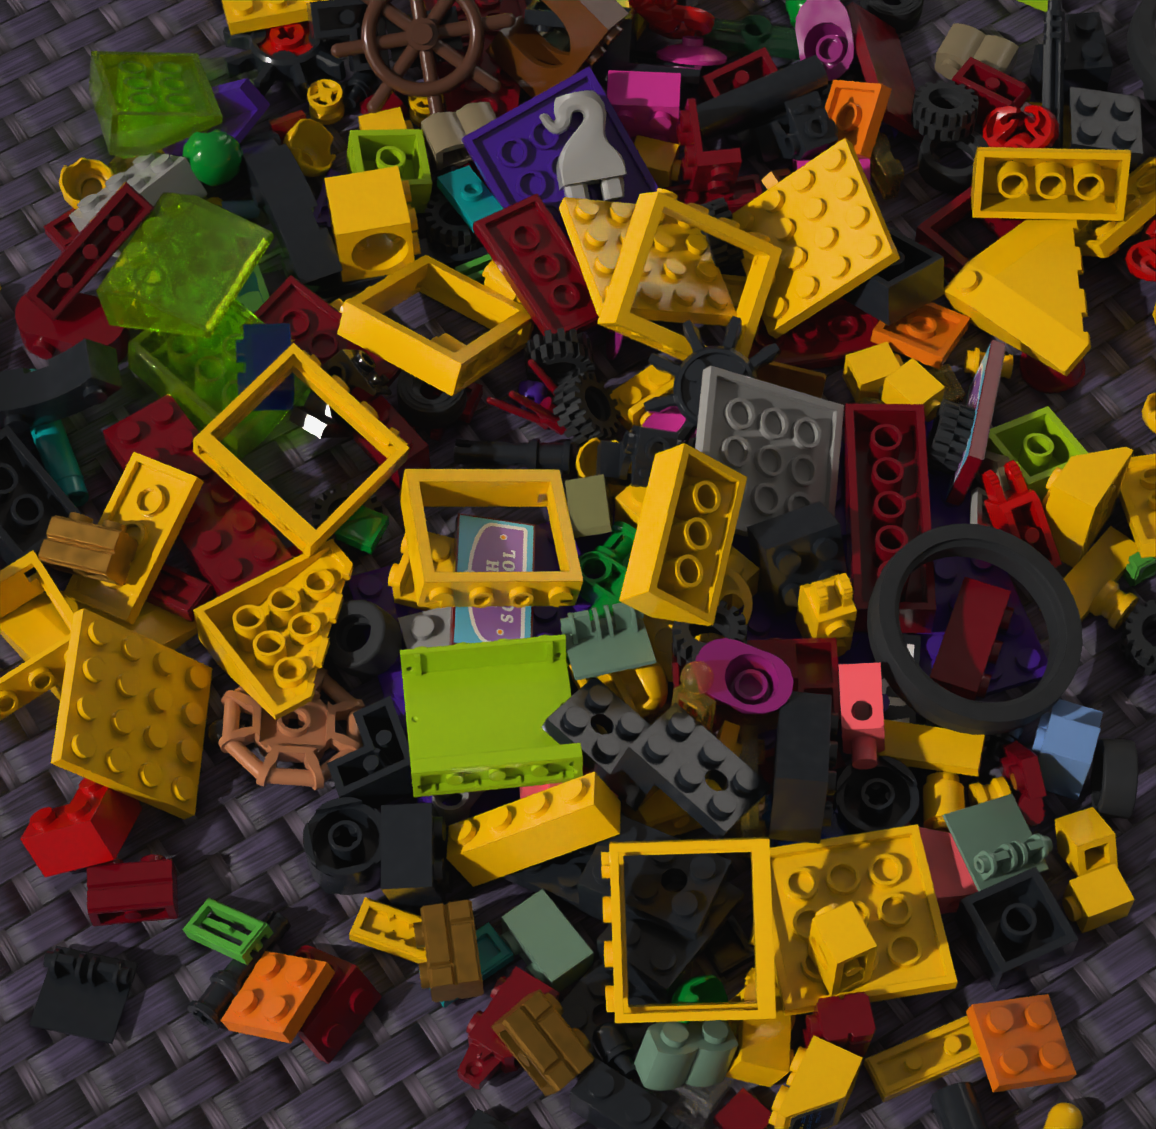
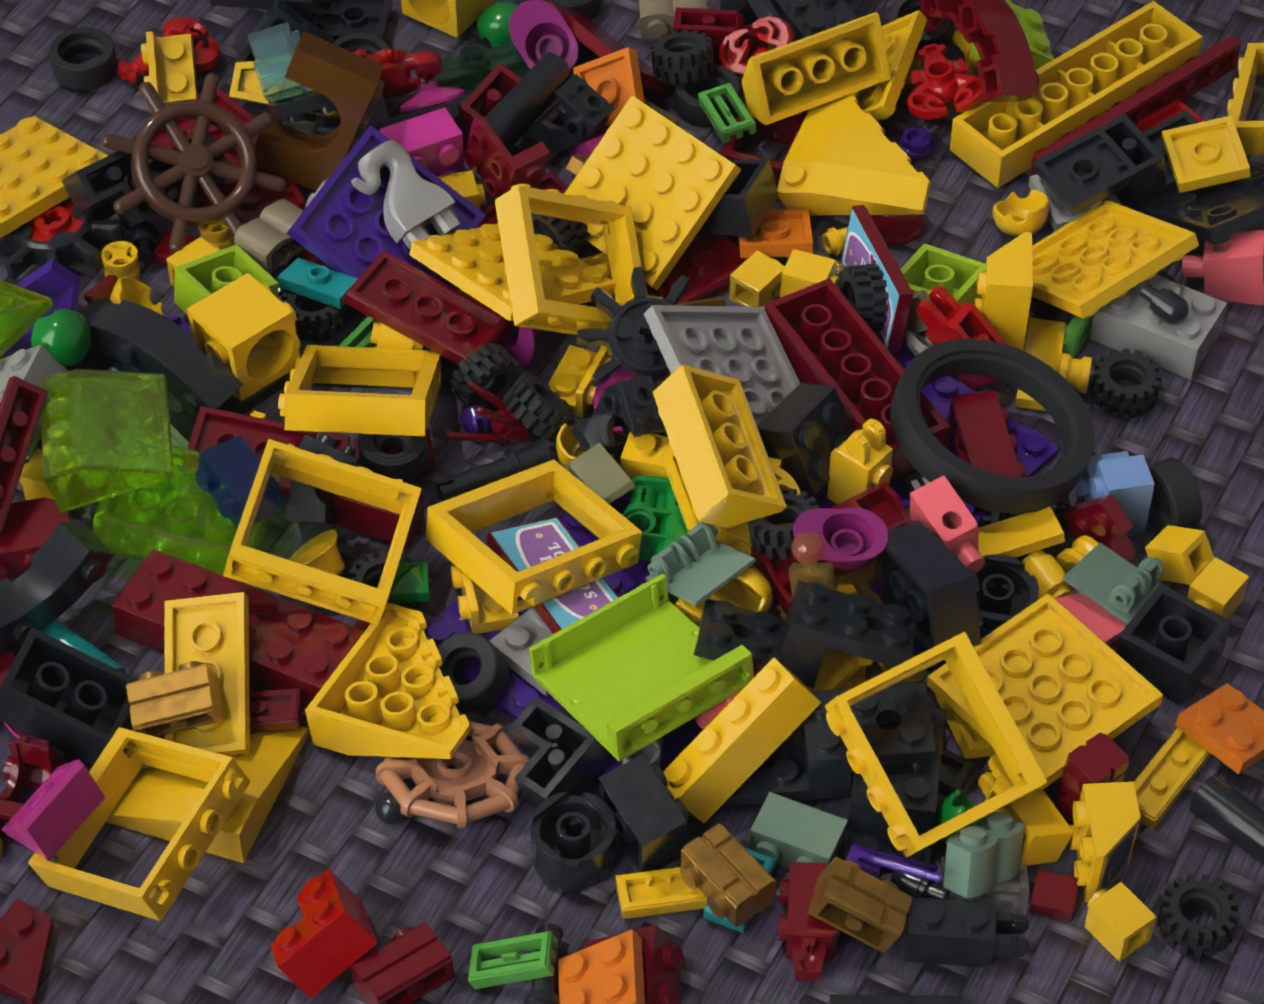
camera: 30 degrees left, 10 degrees down
yellow plate [51,608,212,820] -> none
yellow brick [807,901,877,997] -> none
none -> yellow piece [288,529,344,576]
none -> bright green tile [698,83,757,143]
none -> dark purple plant [846,843,944,919]
none -> dark purple plate [898,127,934,159]

